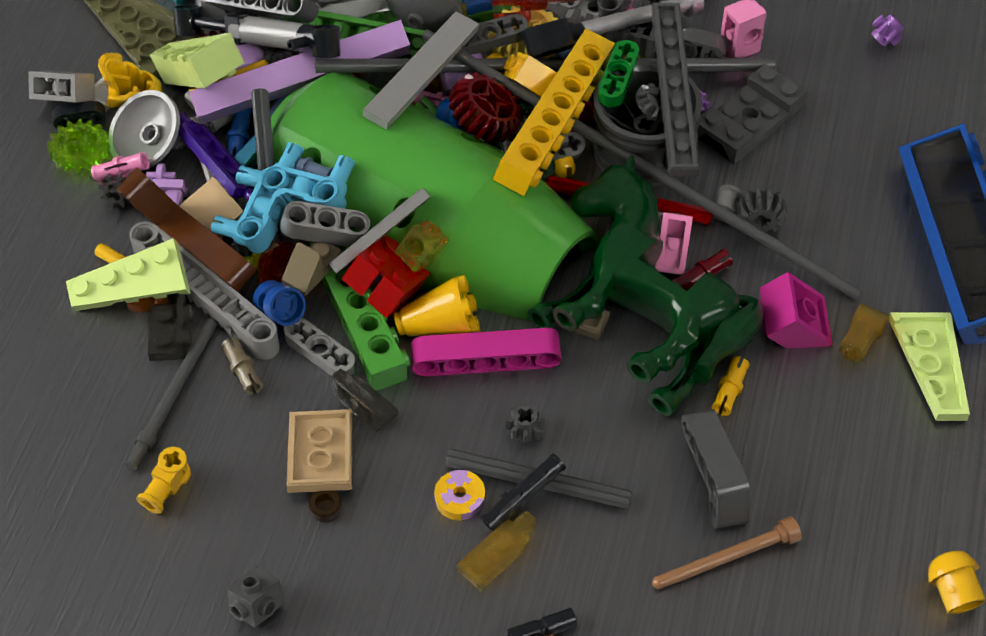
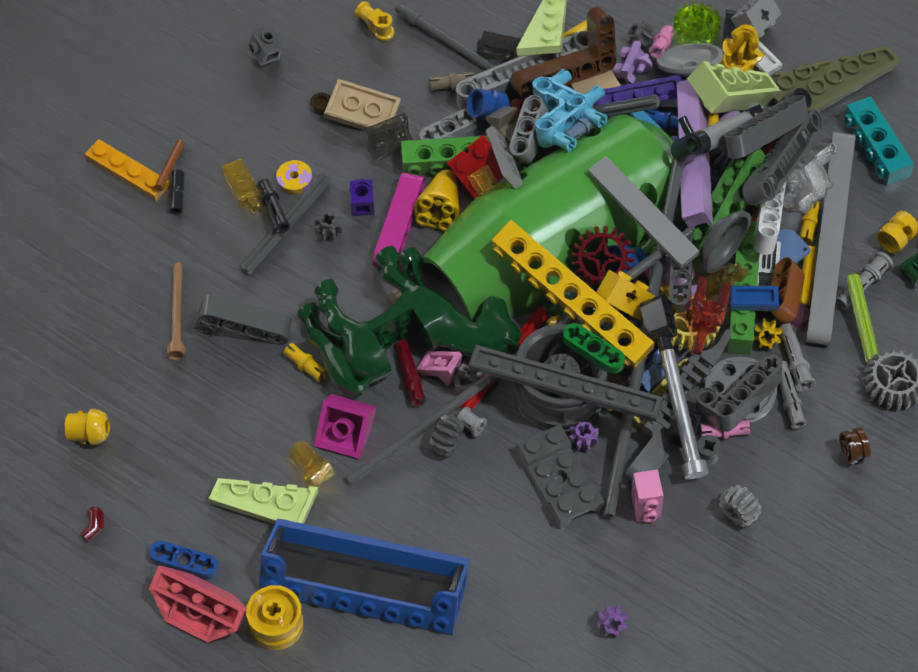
camera: 110 degrees right, 5 degrees up
none -> dark purple brick [350,179,375,216]

